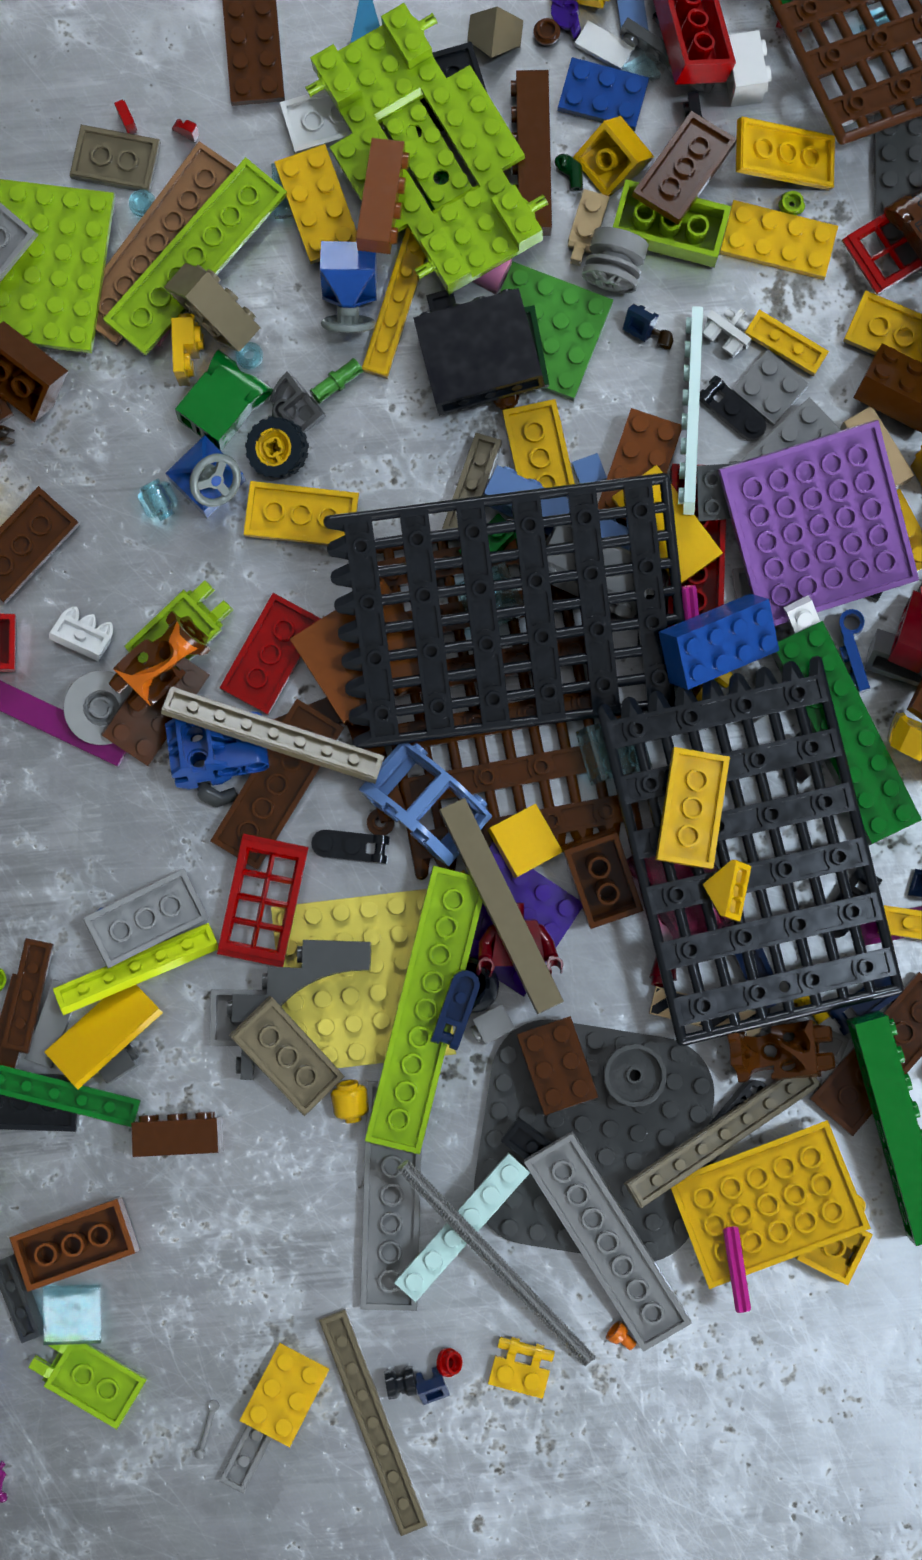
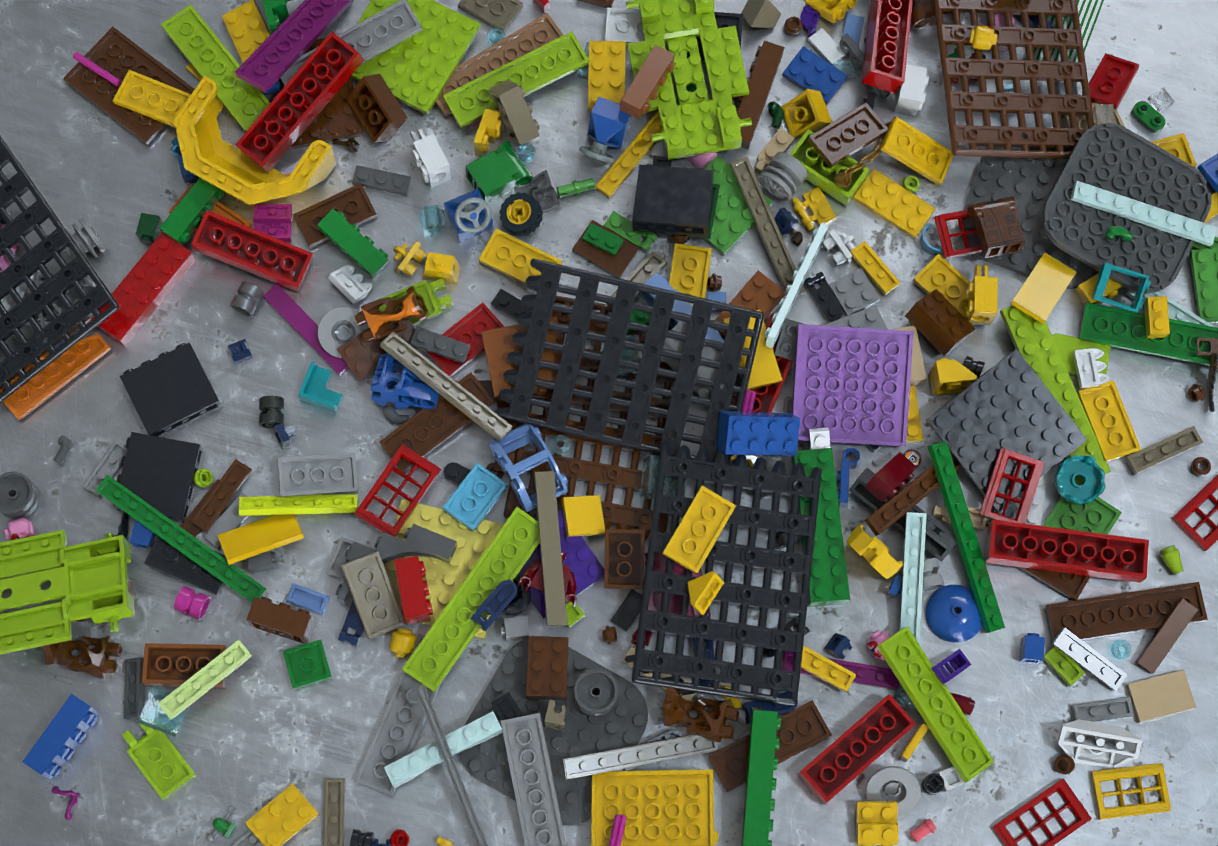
camera: 15 degrees right, 10 degrees down
none -> yellowish green plate [158,640,252,720]
none -> dark pink wheel [174,586,210,620]
none -> green piece [213,817,236,838]
none -> pearl dark grey wheel [259,396,284,428]
none -> dark blue tile [274,423,296,449]
none -> green plate [283,639,332,690]
none -> medium blue tile [286,583,330,616]
none -> teal panel [298,361,343,413]
none -> green brick [317,209,389,279]
none -> dark blue plate [338,600,364,646]
none -> dark grey plate [352,165,411,196]
none -> yellow hips [393,241,426,277]
none -> red brick [394,556,433,625]
none -> white brick [410,128,451,188]
none -> dark grey plate [410,326,471,364]
none -> yellow torso [422,252,460,285]
none -> medium azure tile [442,463,508,532]
none -> black hinge [491,289,533,321]
none -> dark tan hinge [545,699,566,731]
none -> clear light blue plate [551,435,571,455]
none -> lime plate [566,601,585,628]
none -> reddish brown tile [572,220,640,278]
none -> green plate [582,223,624,257]
none -> reddish brown plate [602,625,617,645]
none -> bright green plate [603,211,658,253]
none -> black tile [610,589,642,632]
none -> reddish brown plate [707,273,722,292]
none -> dark tan tile [730,157,806,295]
none -> yellow plate [791,187,837,232]
none -> pearl gold piece [835,121,891,188]
none -> dark azure helmet [920,224,943,256]

